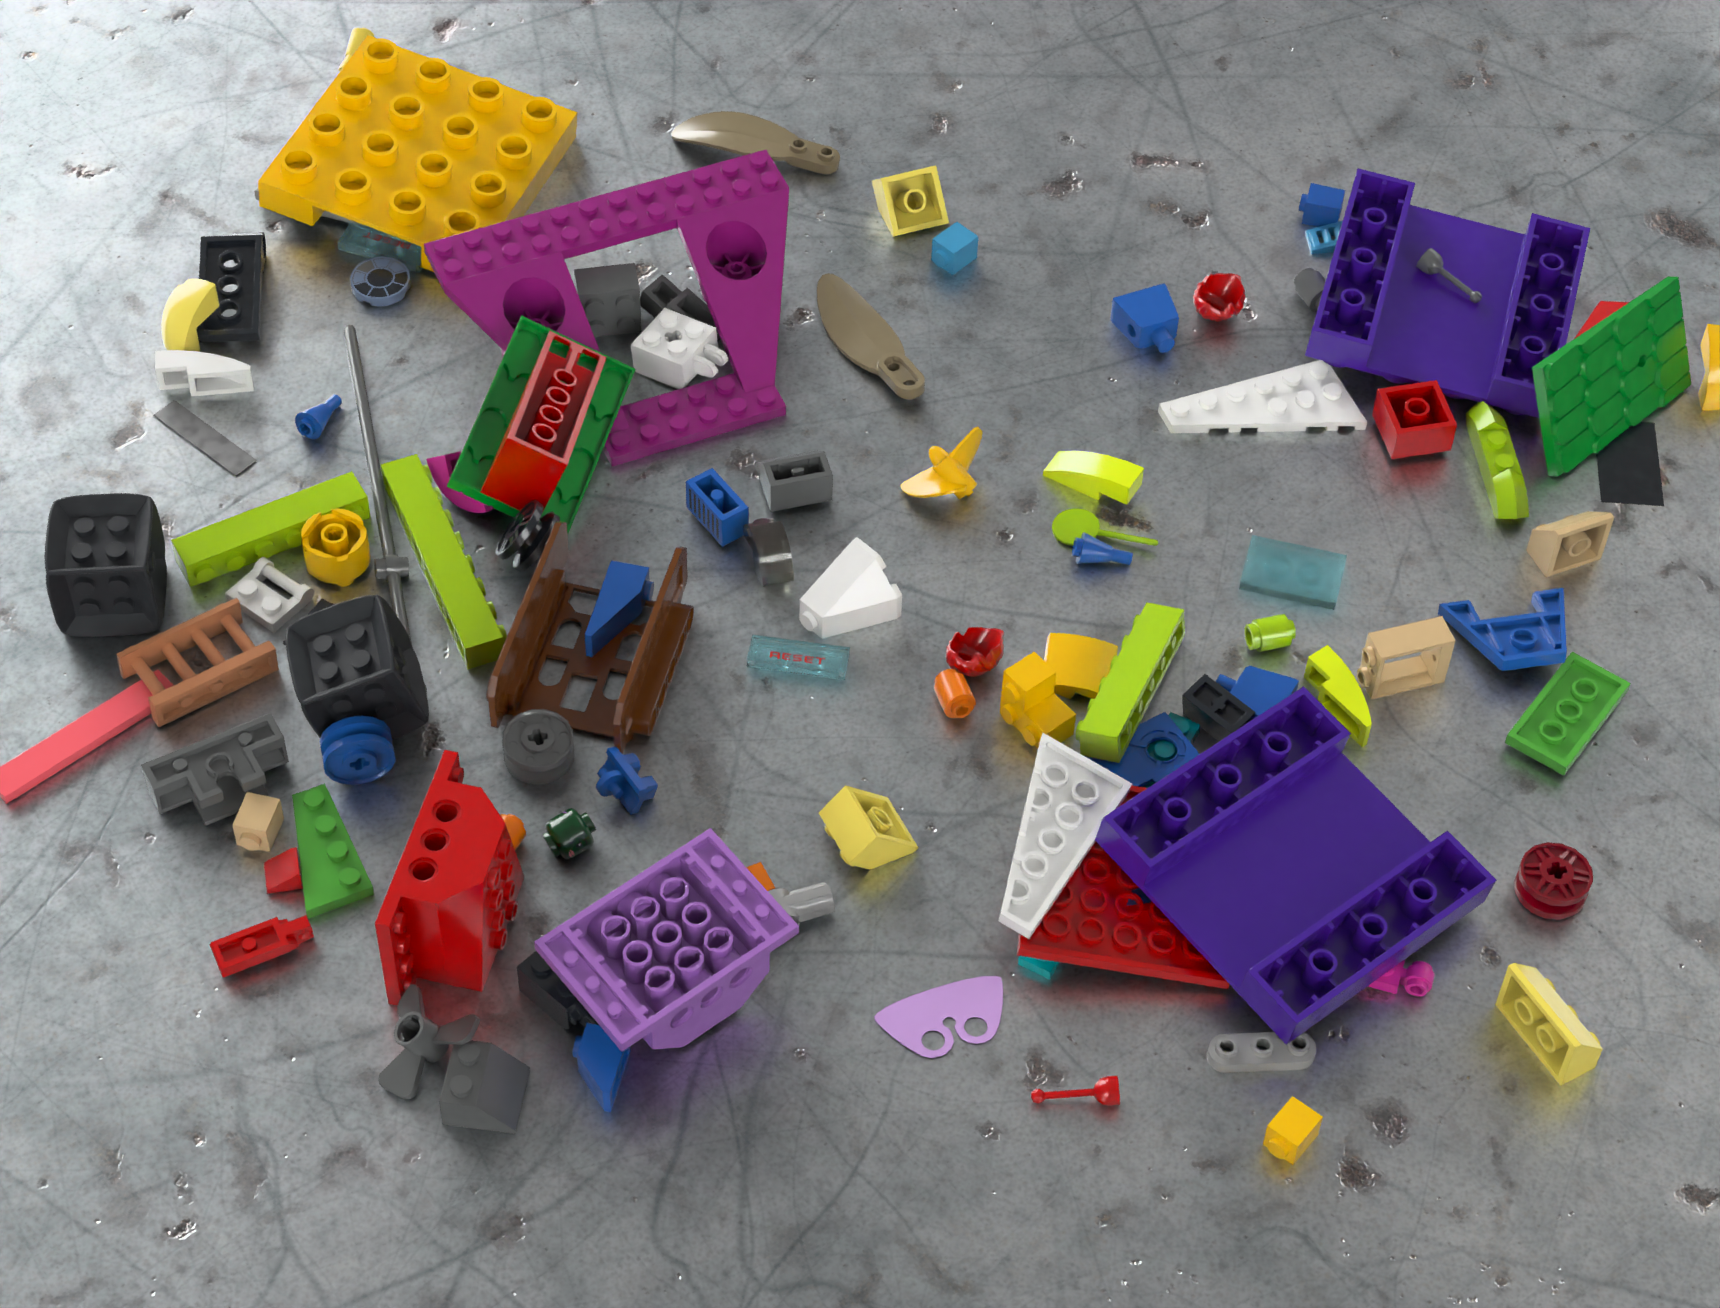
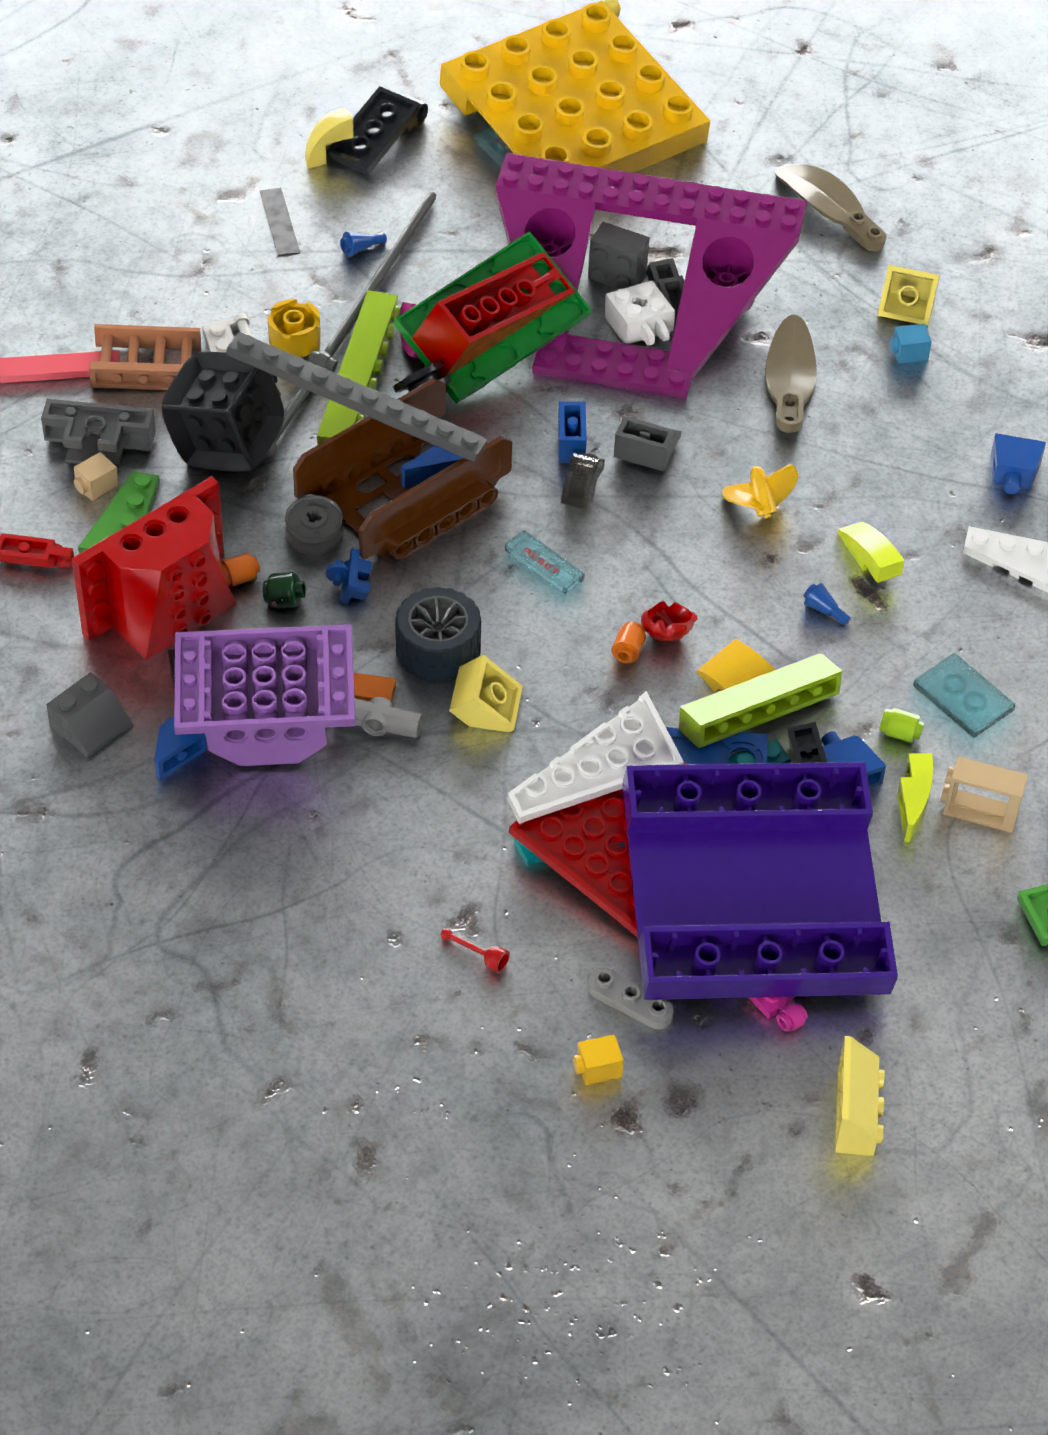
camera: 35 degrees right, 0 degrees up
black piece [44,493,167,637] -> none
white slope [155,350,254,397] -> none
lime brick [171,471,371,587] -> none
red slope [264,847,303,894] -> none
blue wheel [319,716,396,785] -> none
tile [350,256,411,307] -> none
dark grey piece [378,984,480,1099] -> none
white slope [799,537,902,639] -> none
lavender piece [874,976,1003,1058] -> none
yellow brick [1000,651,1076,749] -> none
lime piece [1052,508,1158,546] -> none
dark red wheel [1514,842,1593,920] -> none
none -> dark grey plate [226,332,488,462]
none -> black wheel [395,587,481,682]

